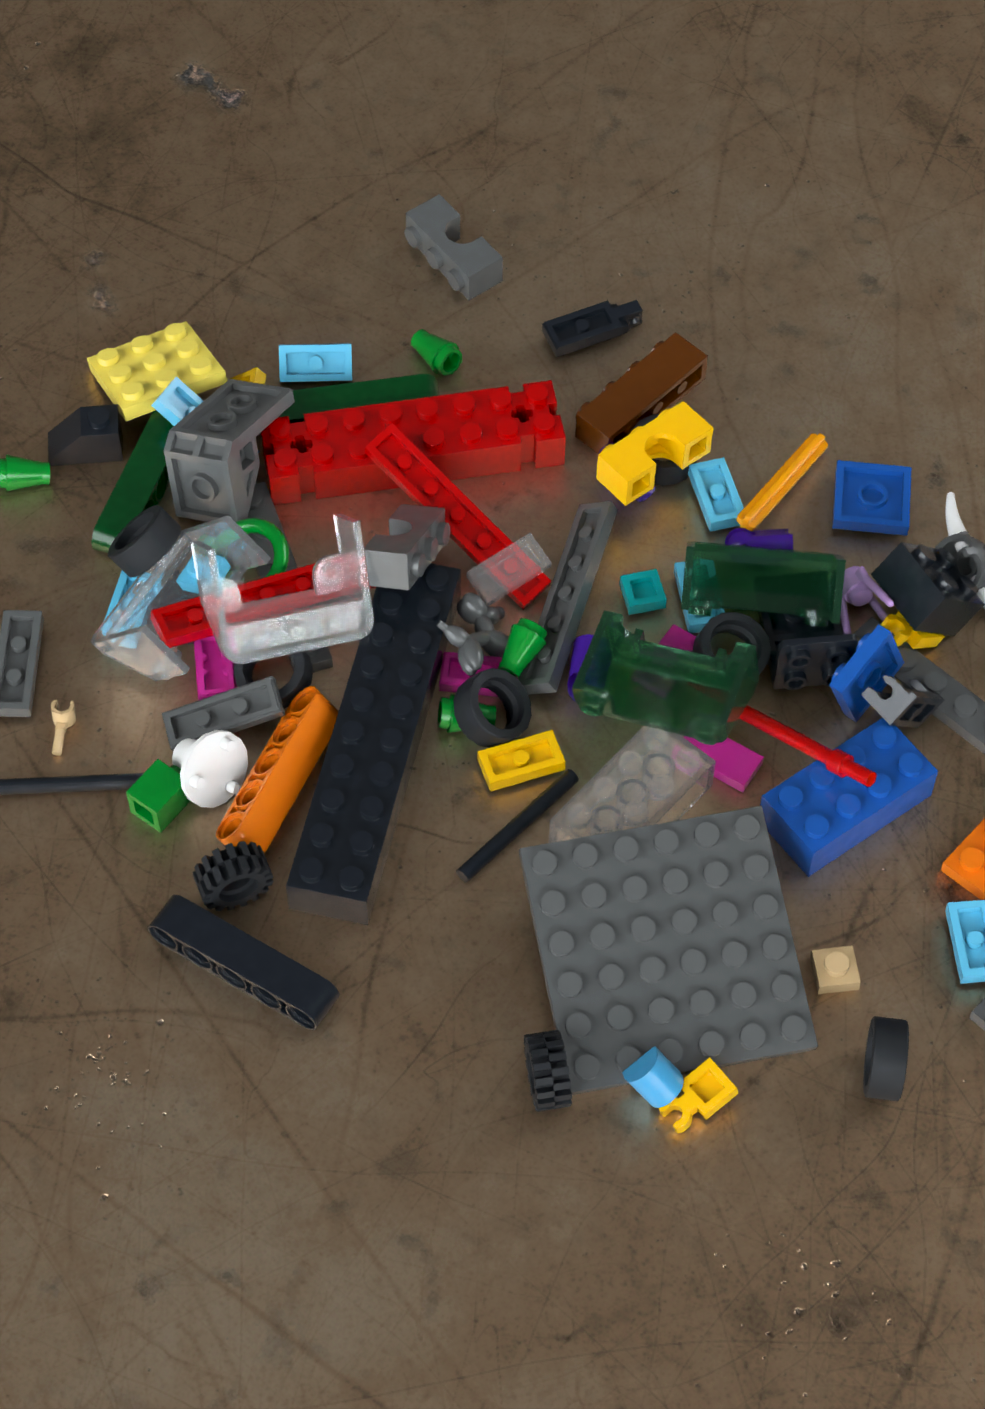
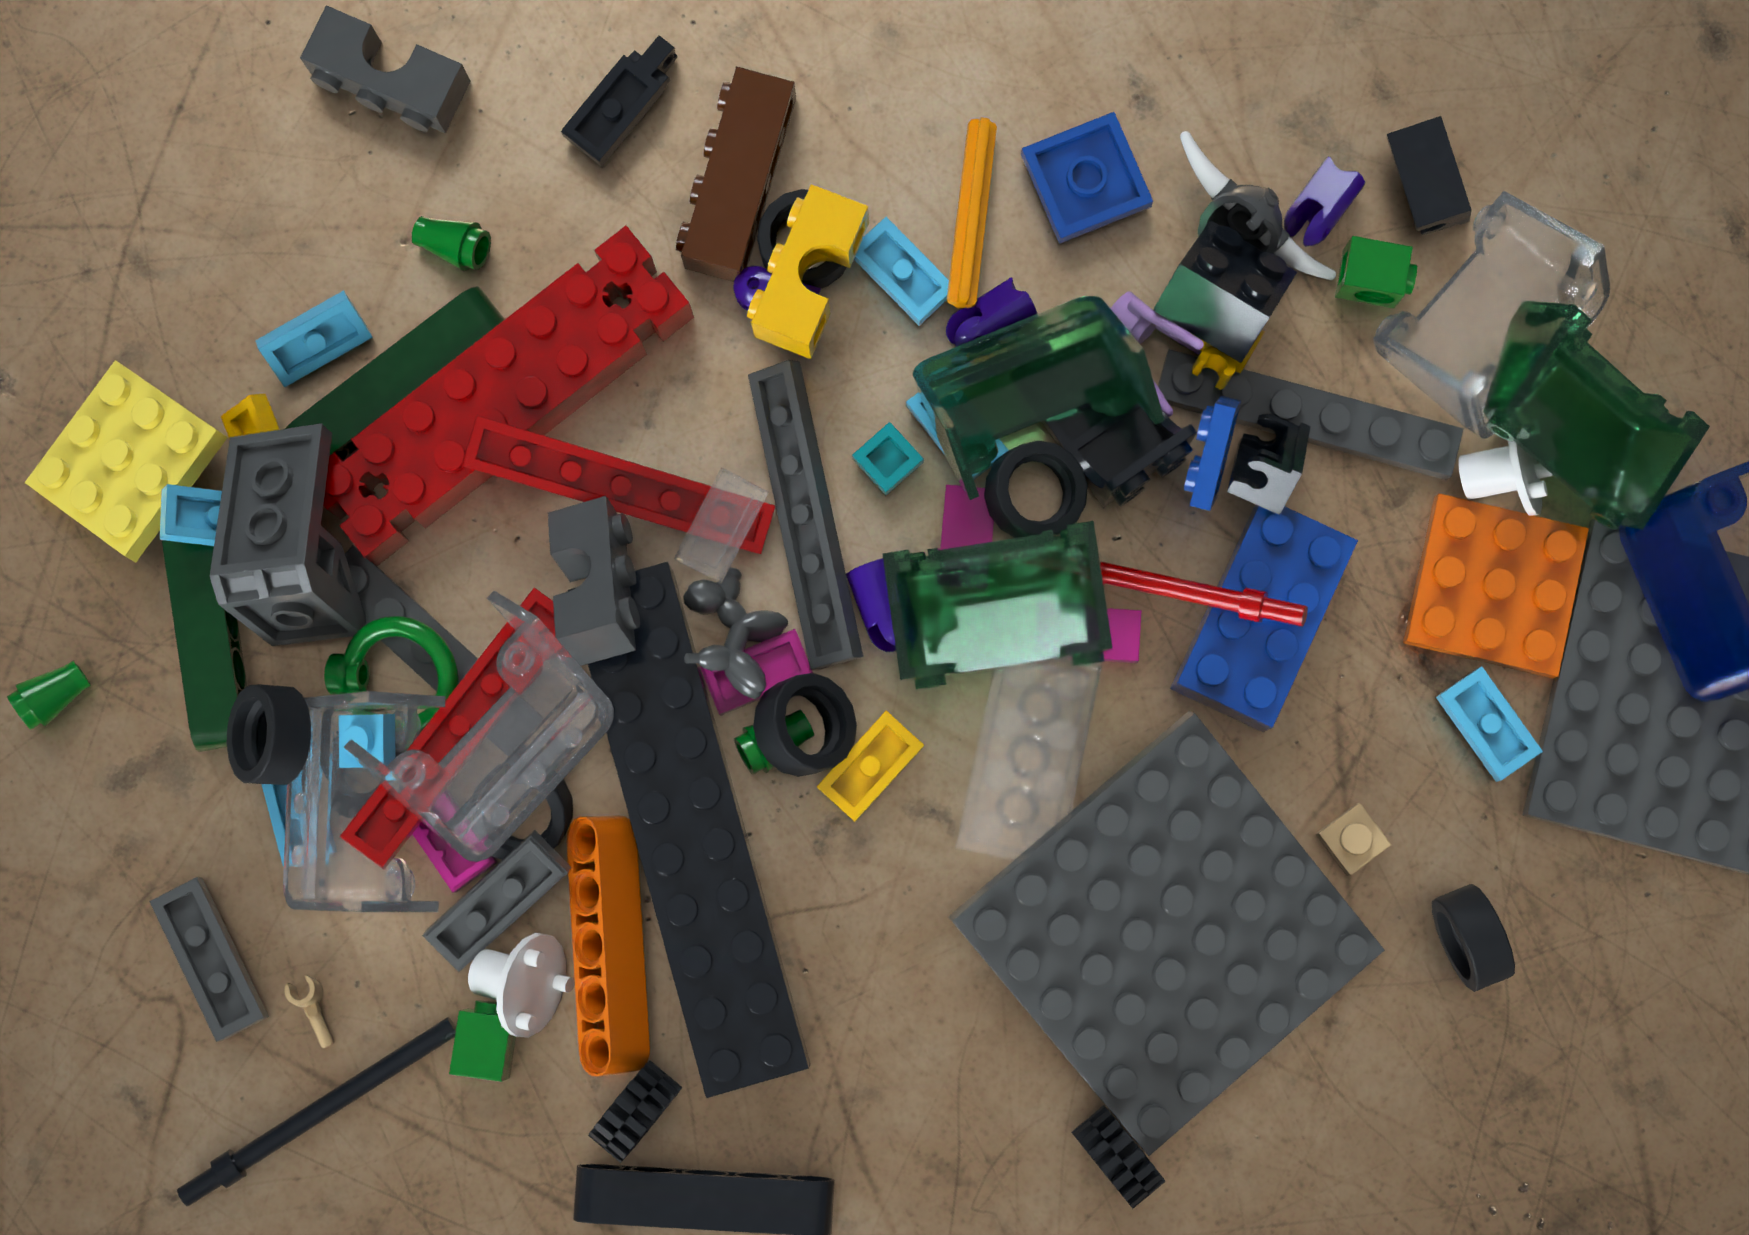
camera: 25 degrees left, 25 degrees up
black slope [48,404,123,466] -> none
black bar [456,769,579,882] -> none
green cone [498,618,547,679] -> none
dark azure brick [622,1046,684,1108] -> none
yellow plate [659,1057,739,1134] -> none

